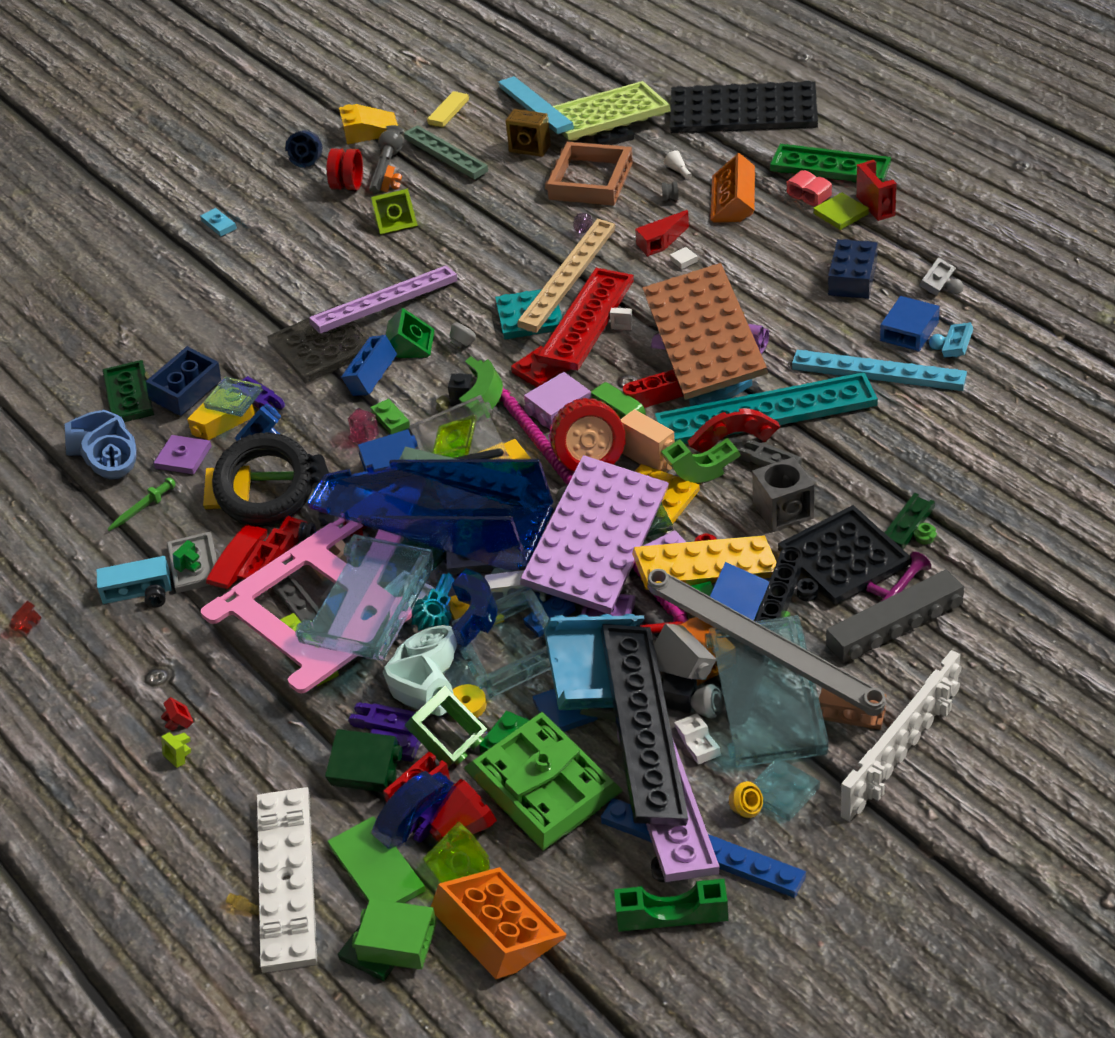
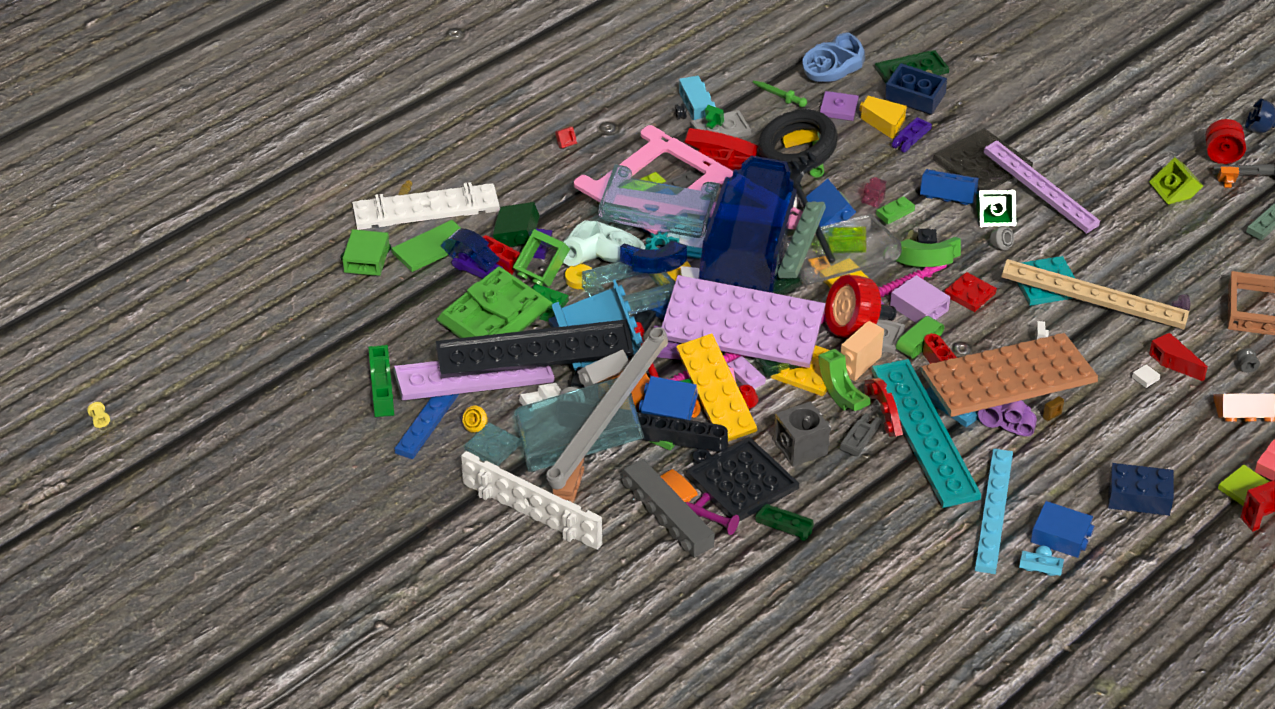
camera: 80 degrees right, 0 degrees up
clear red tile [9,600,42,634] -> none
lime tile [161,732,191,768] -> none
medium azure plate [200,208,237,237] -> none
clear light blue tile [204,376,263,417] -> none
blue piece [234,404,281,441] -> none
dark purple hinge [348,702,416,735] -> none
clear neon green slope [423,822,490,883] -> none
red cone [429,779,497,844] -> none
orange slope [431,867,567,979] -> none
red plate [538,268,634,371] -> none
bright green plate [913,523,937,544] -> none
light grey plate [919,257,964,296] -> none
none -> orange slope [660,469,698,503]

